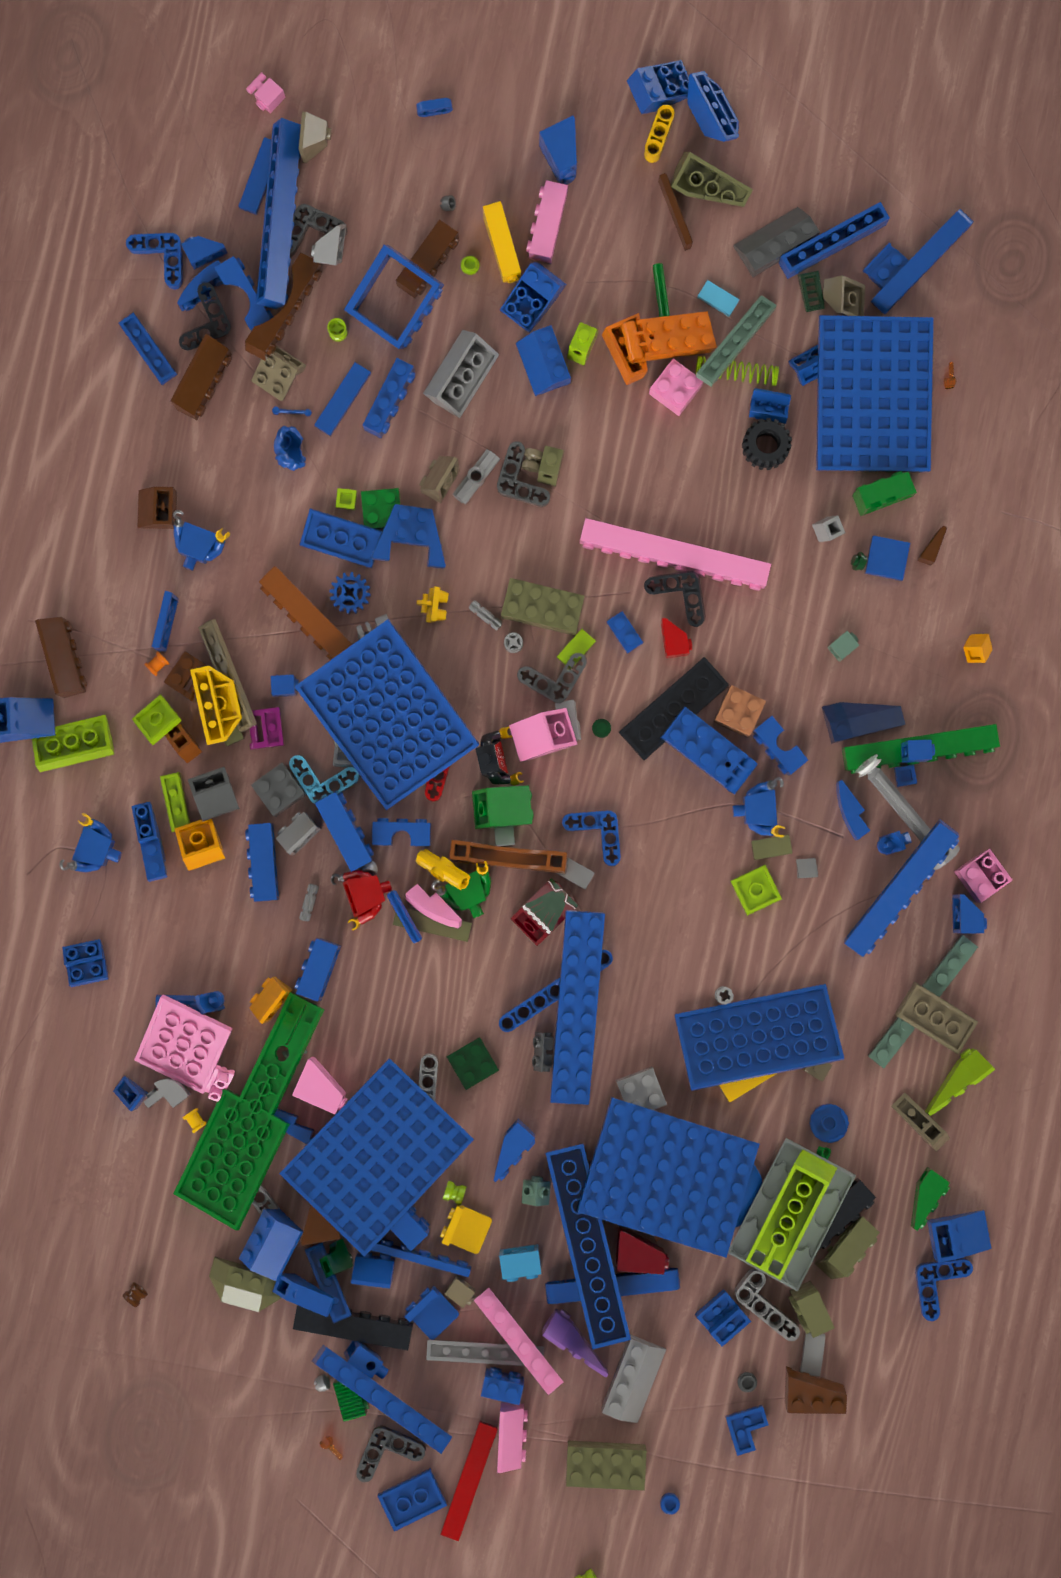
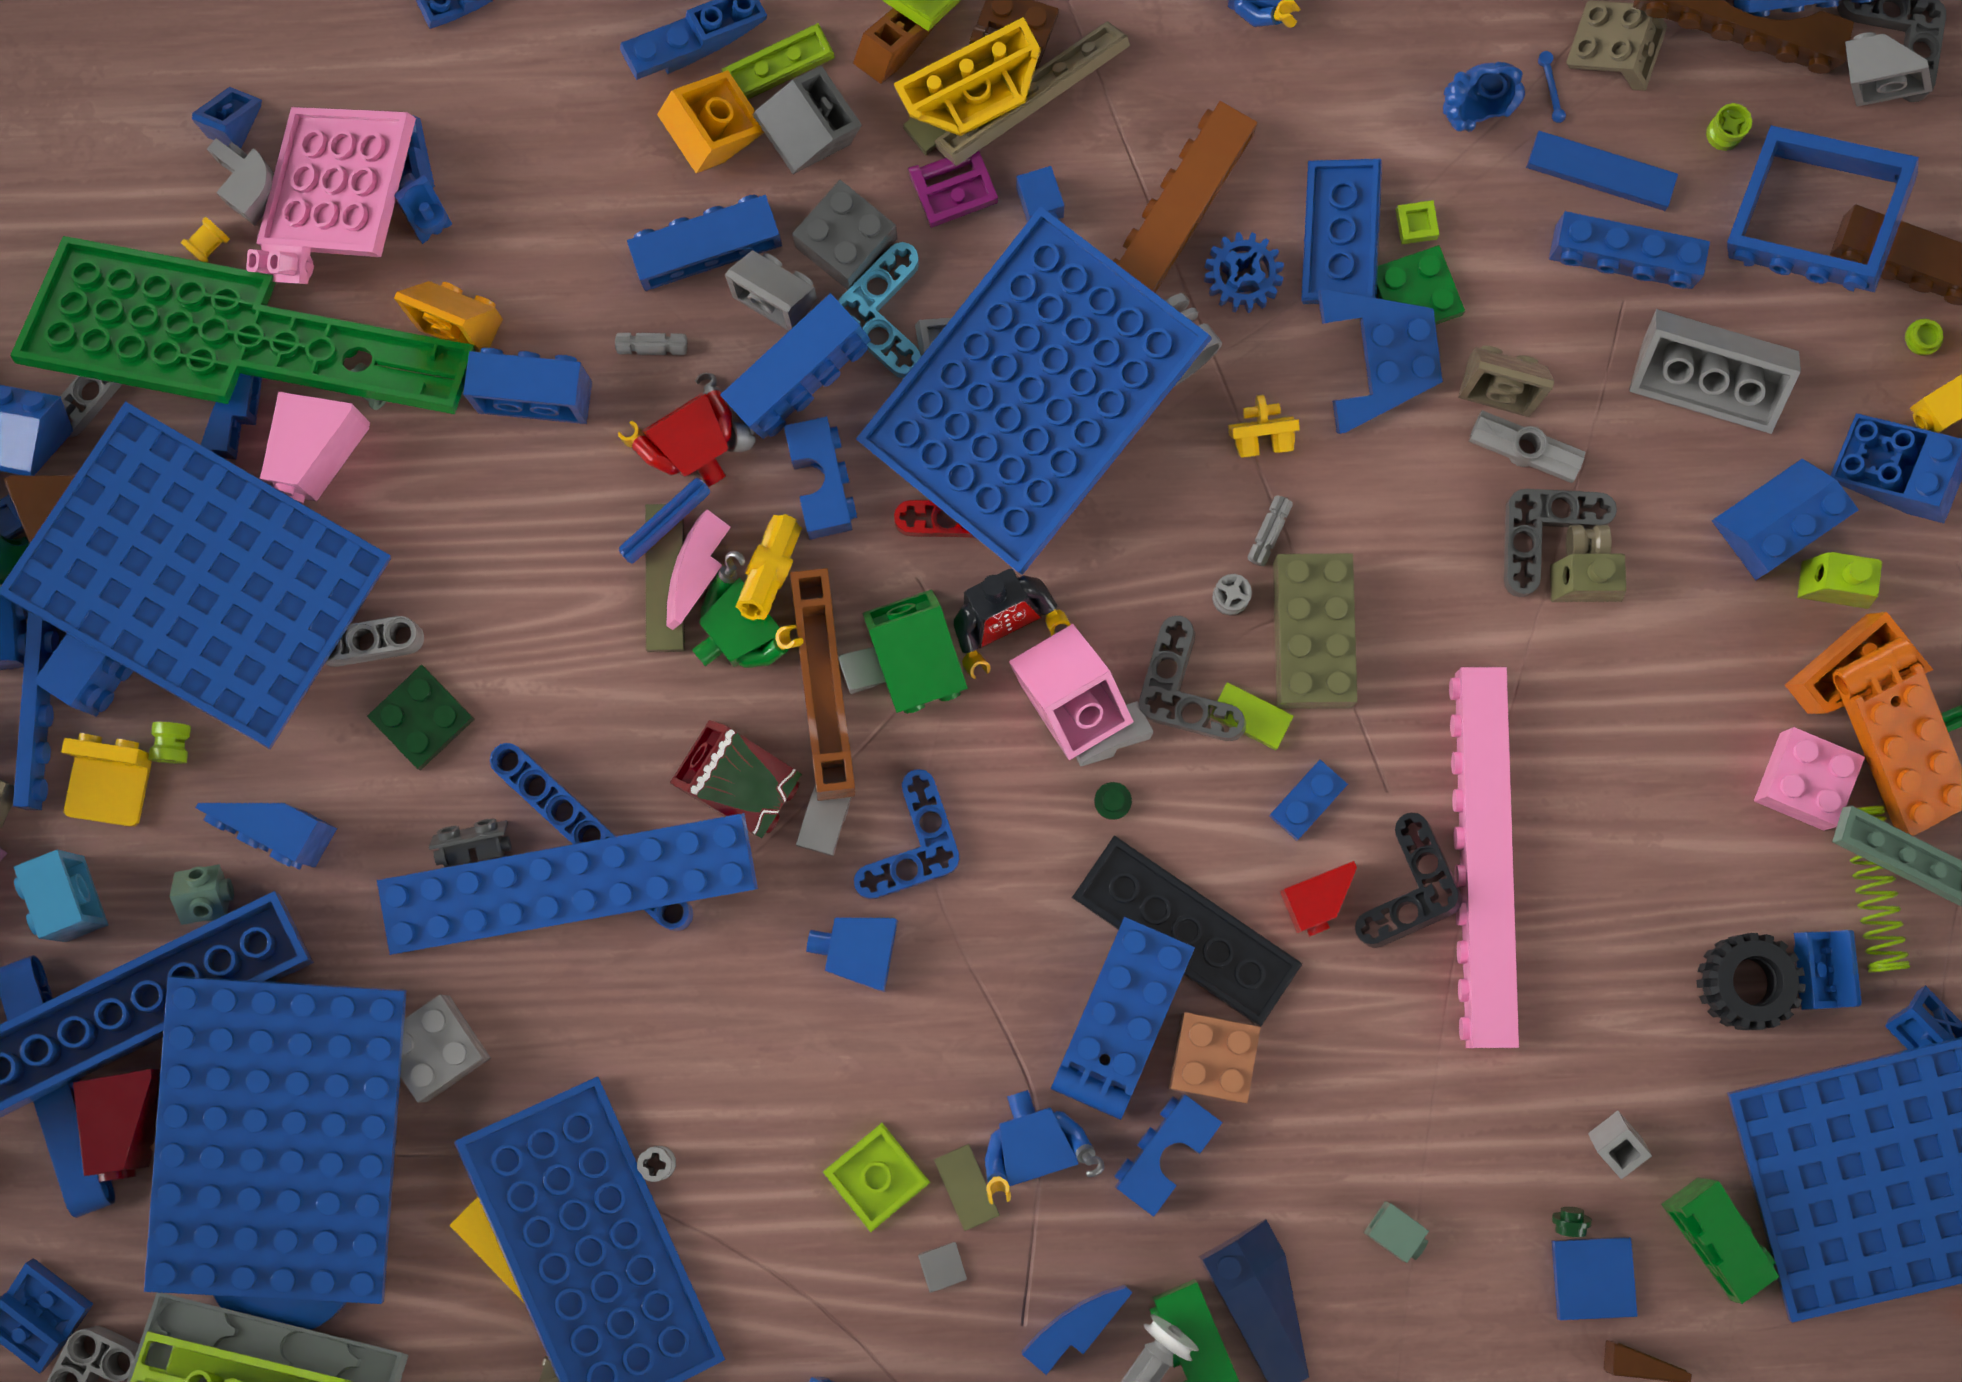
camera: 75 degrees right, 5 degrees down
none -> blue torso [806,918,898,992]

